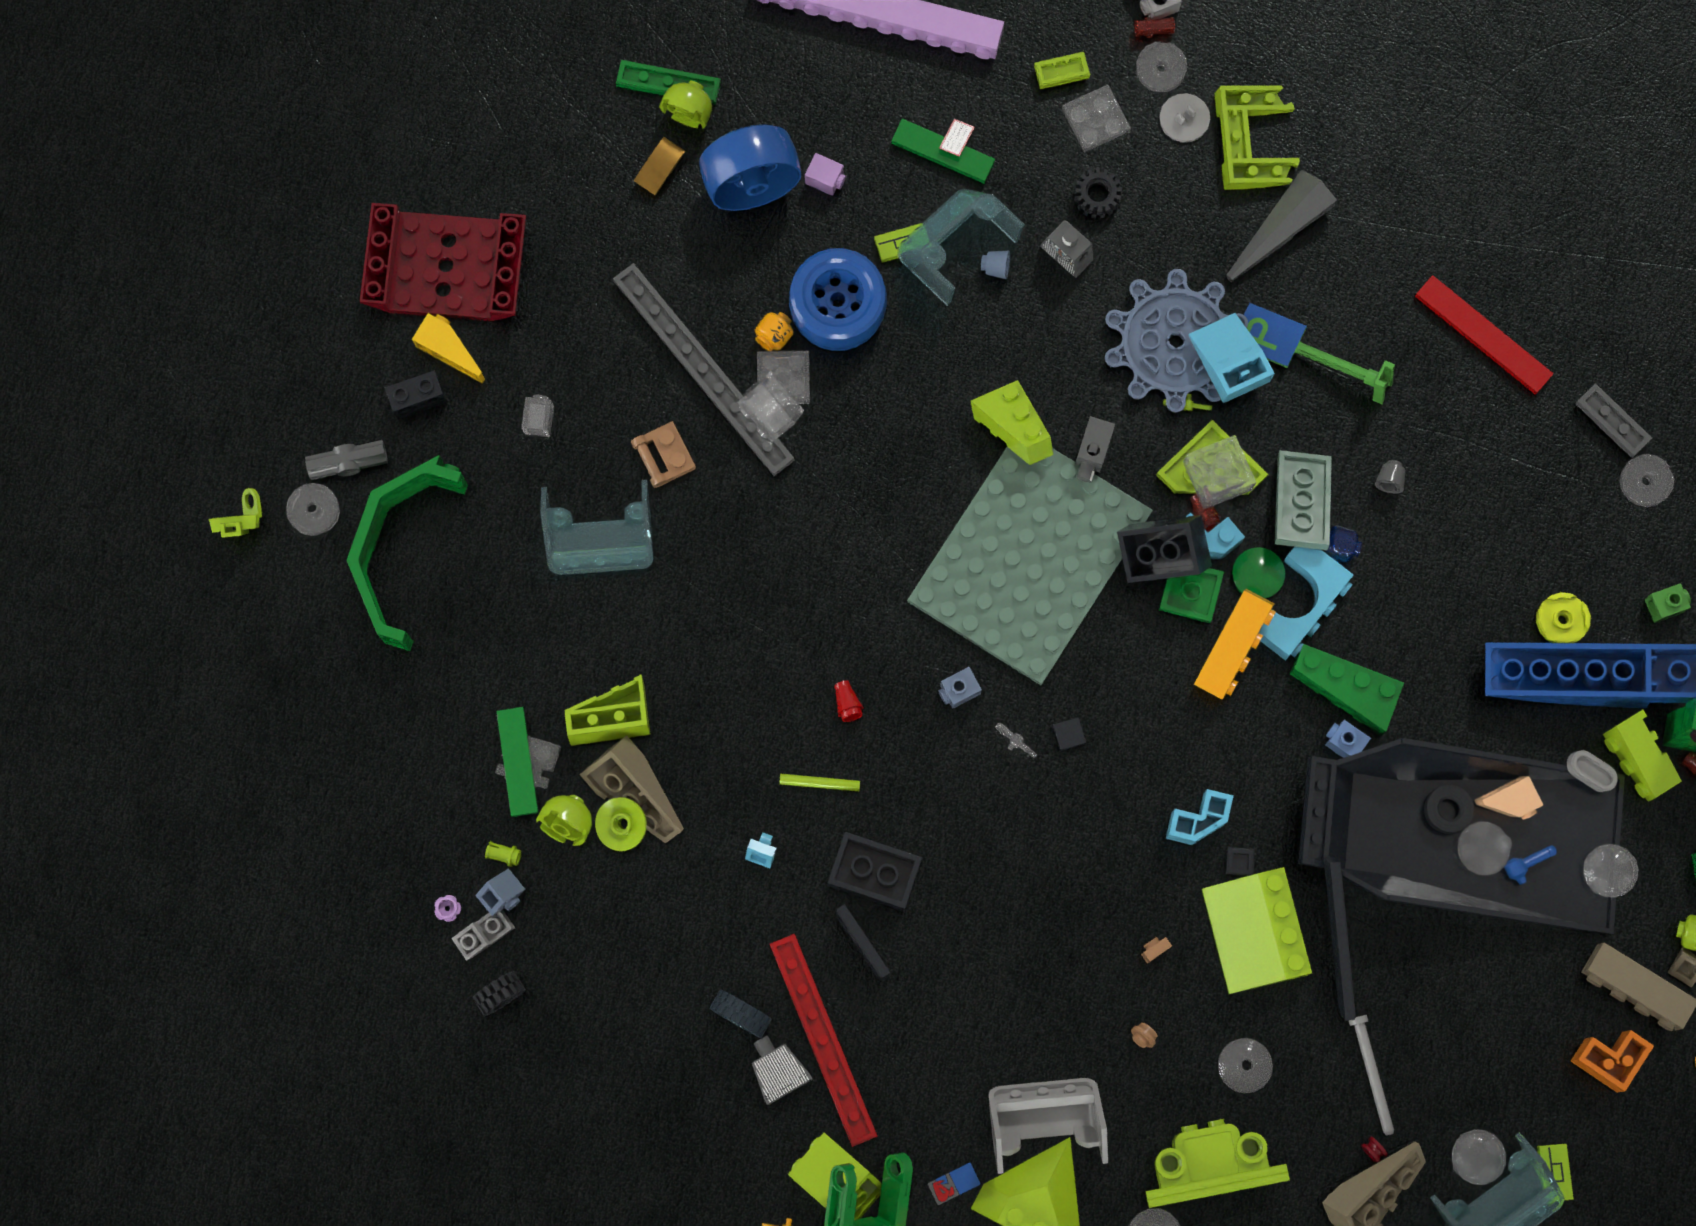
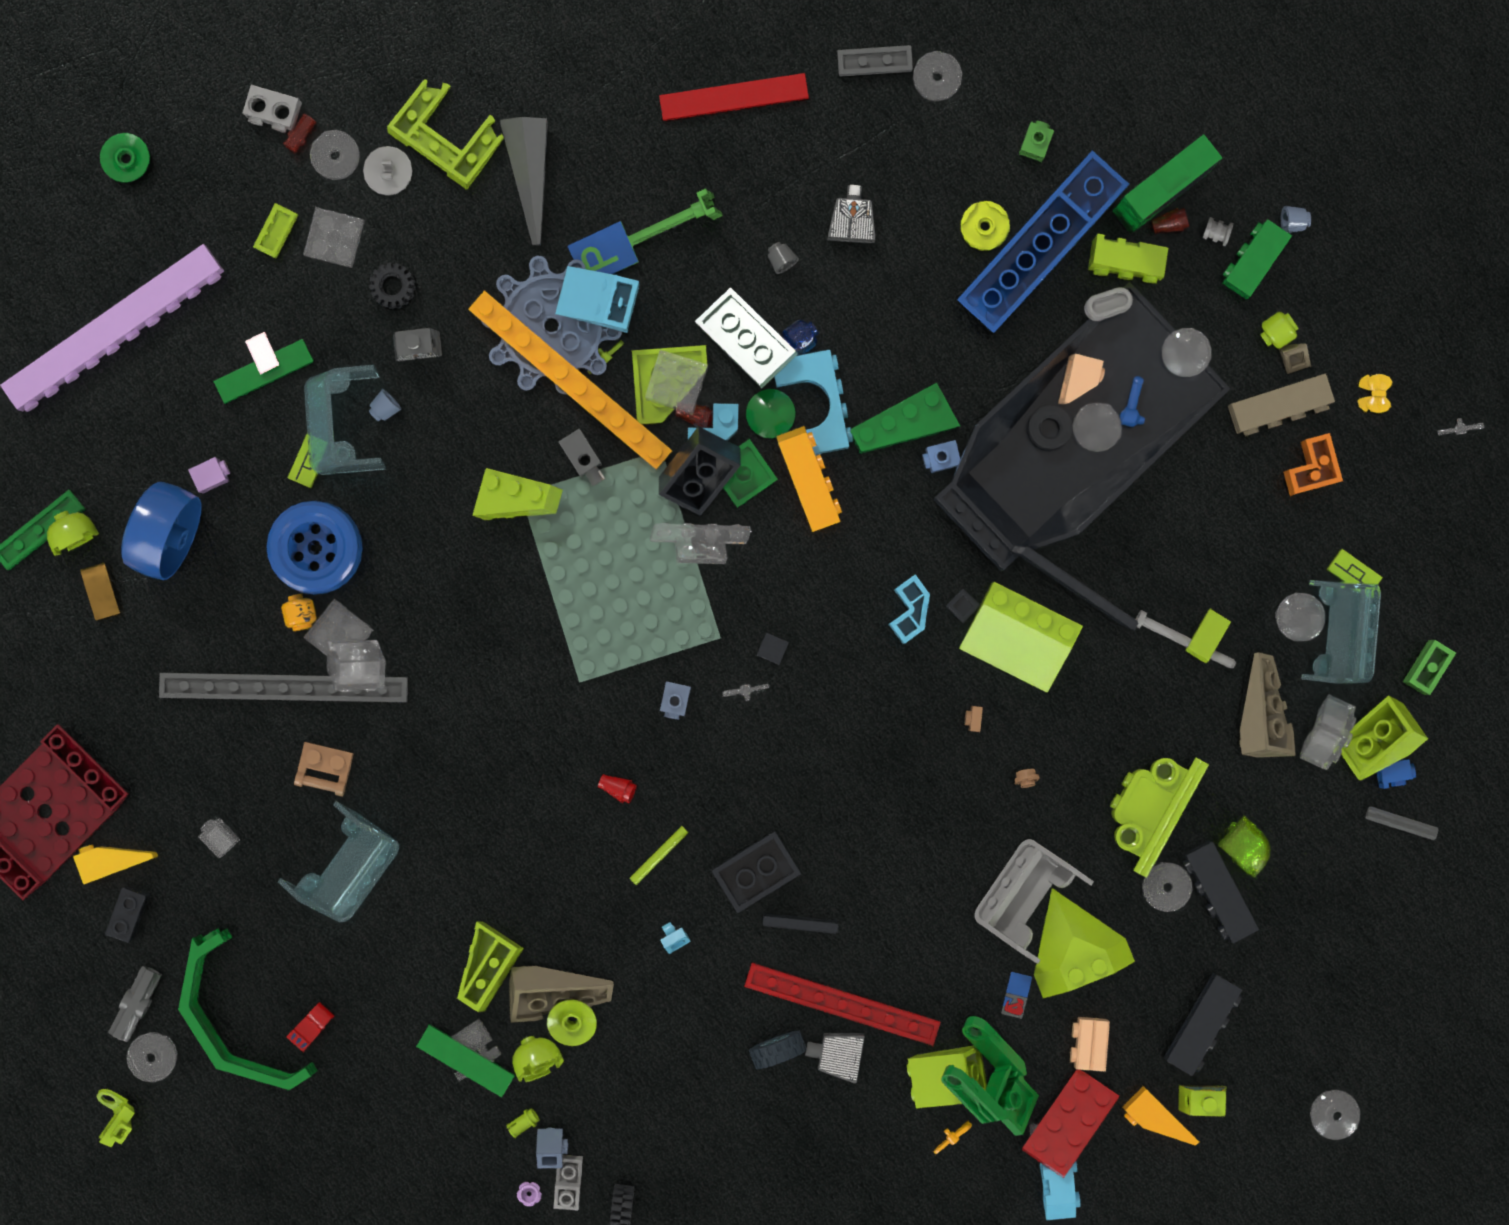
camera: 55 degrees left, 10 degrees up
clear dish [1218,1038,1273,1093] -> none
dark red bush [1361,1136,1388,1164] -> none
none -> red leg [287,1002,334,1052]
none -> light orange plate [468,291,672,470]
none -> clear bracket [650,523,751,564]
none -> torso [828,185,875,243]
none -> lime tile [1185,609,1231,663]

